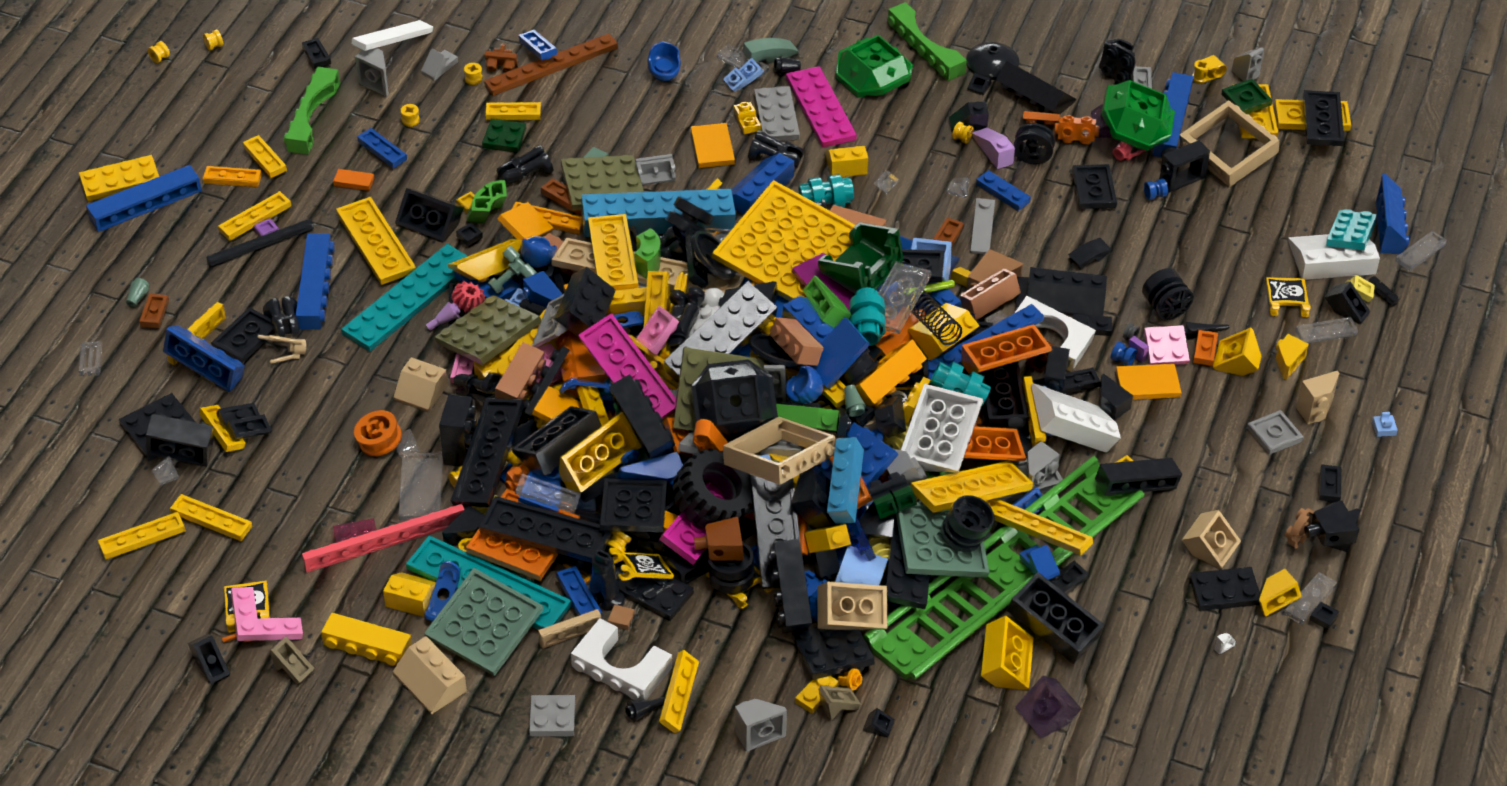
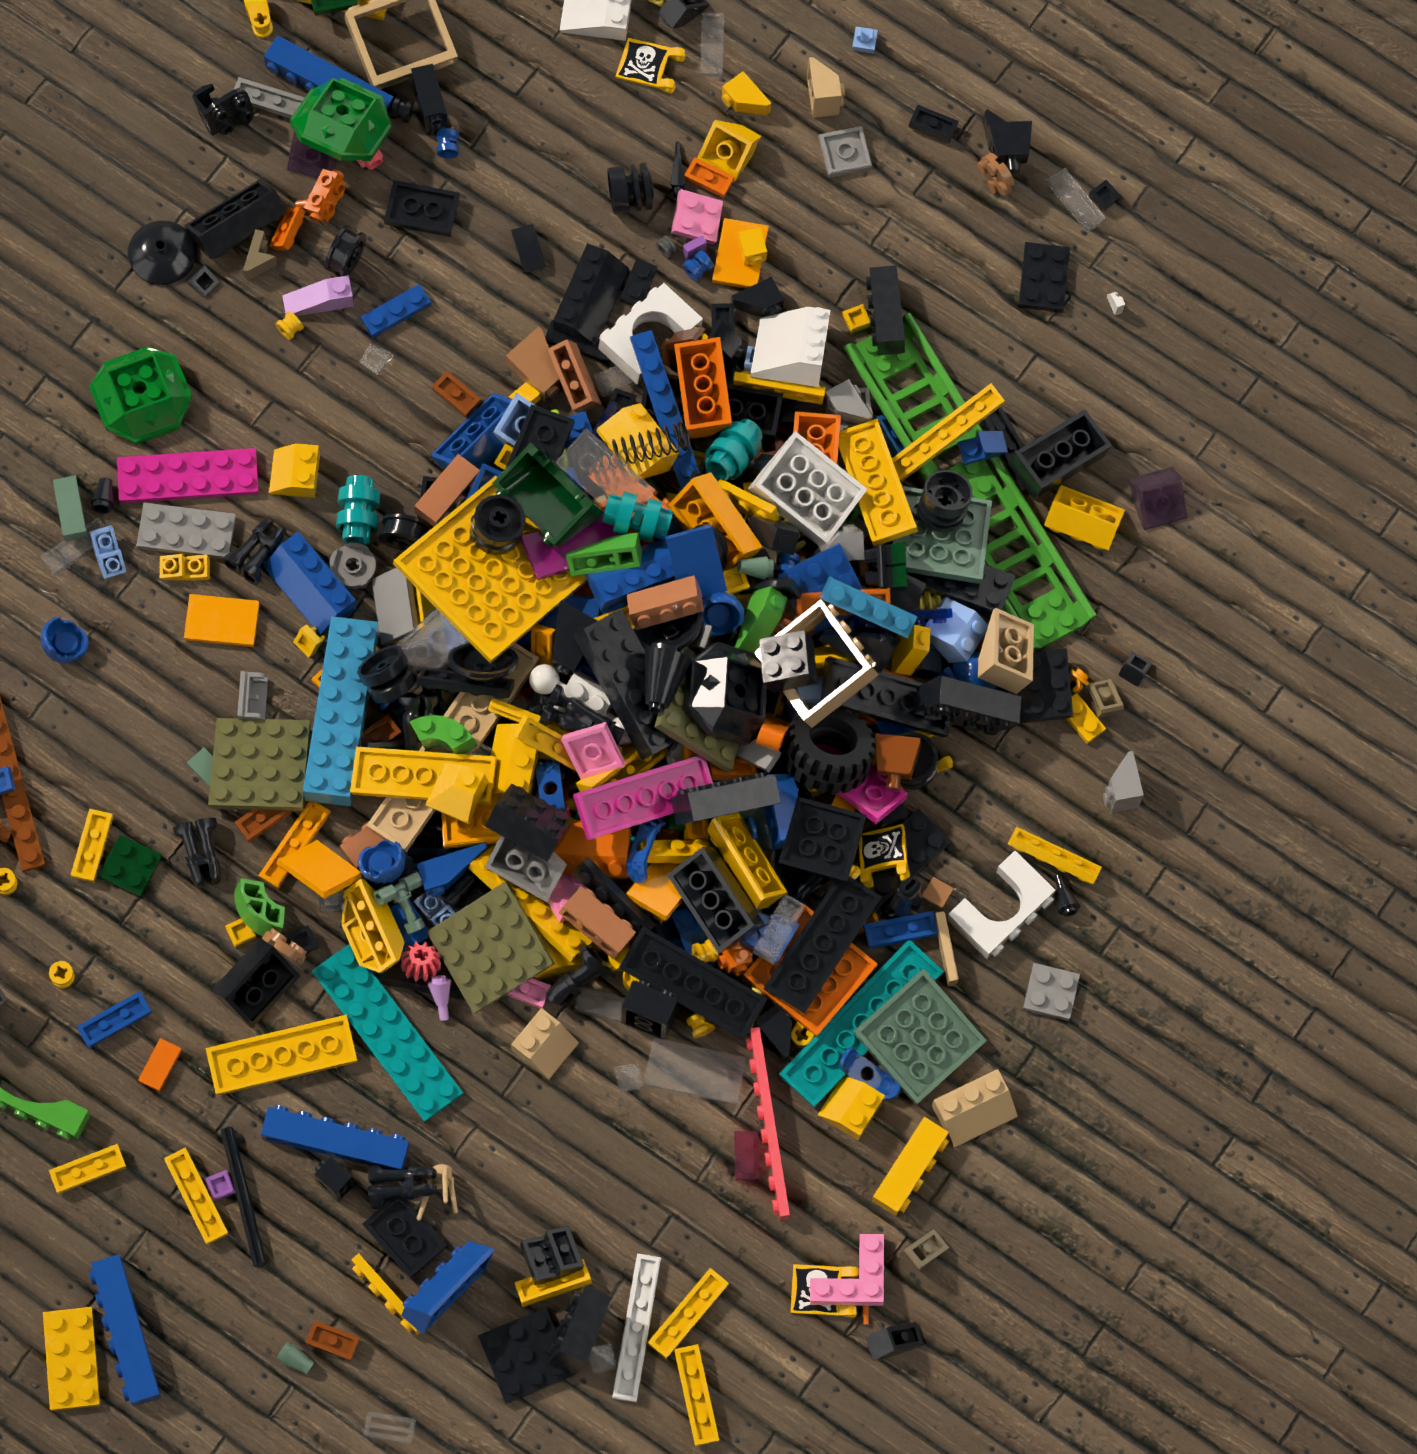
camera: 80 degrees left, 25 degrees up
light orange tile [203,166,262,187] -> none
orange wheel [354,410,402,456] -> none
clear slope [874,170,899,194] -> none
bright green arch [887,2,967,81] -> none
black slope [949,101,989,132] -> none
light grey slope [971,198,995,255] -> none
tan slope [1182,510,1241,569] -> none
yellow slope [1259,569,1302,617] -> none
none -> dark tan slope [243,229,277,280]
none -> medium nougat plate [262,928,307,965]
none -> black brick [314,1157,355,1203]
none -> yellow slope [425,763,489,824]
none -> black wheel [470,494,526,555]
none -> white tile [612,1253,661,1403]
none -> black cone [645,643,692,712]
none -> yellow brick [738,227,767,266]
none -> brick [759,630,817,693]

